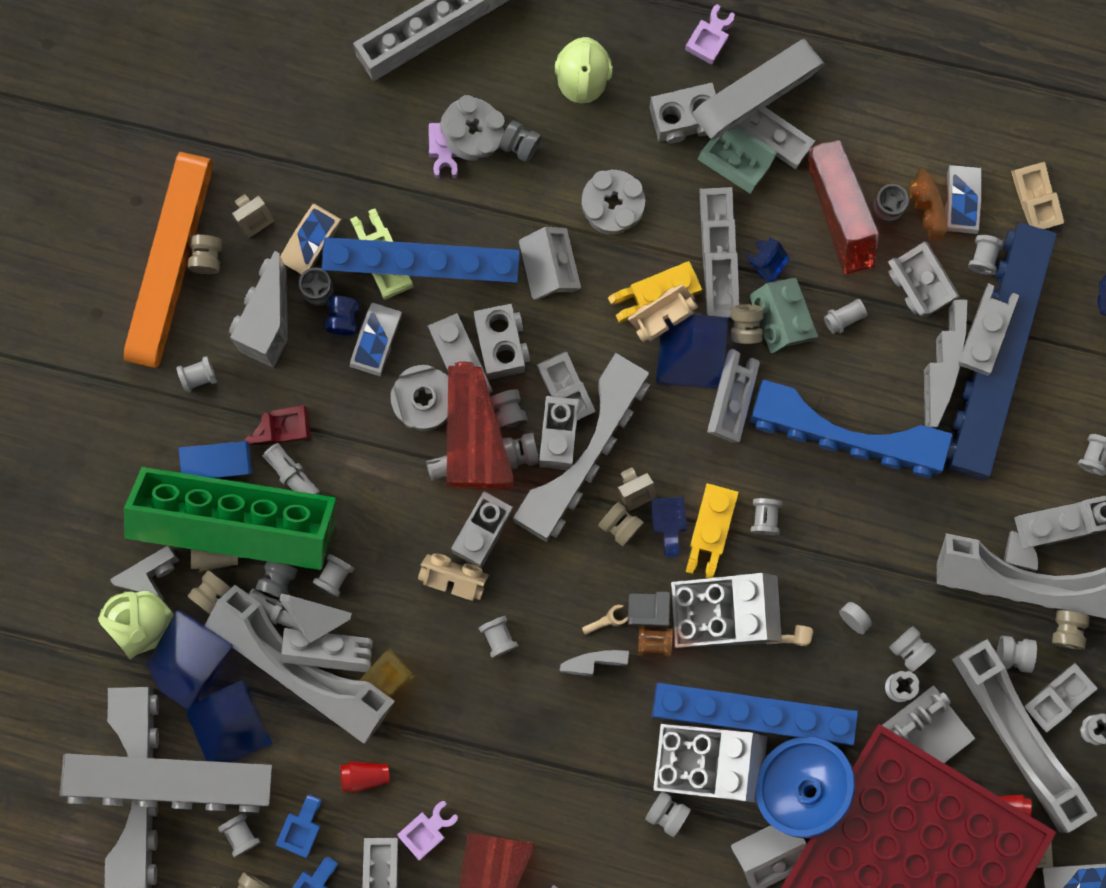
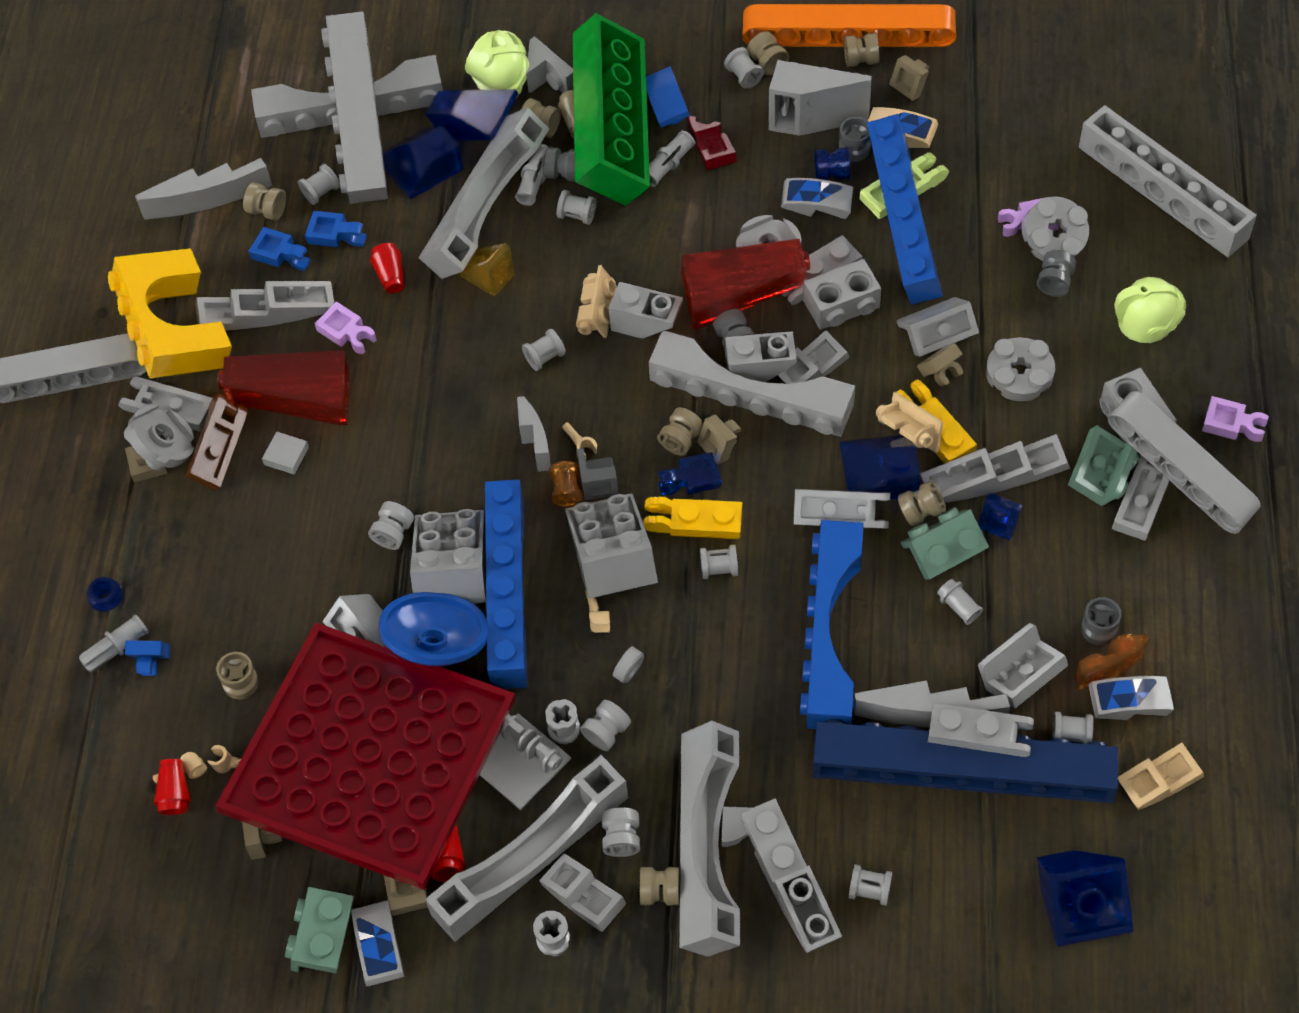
camera: 85 degrees right, 20 degrees down
light grey slope [279,593,352,643] -> none
light grey hinge [280,628,373,672] -> none
dark grey wheel [488,389,528,431] -> none
clear red slope [808,140,879,275] -> none
none -> dark tan wheel [747,31,789,76]
none -> dark tan tile [917,343,963,387]

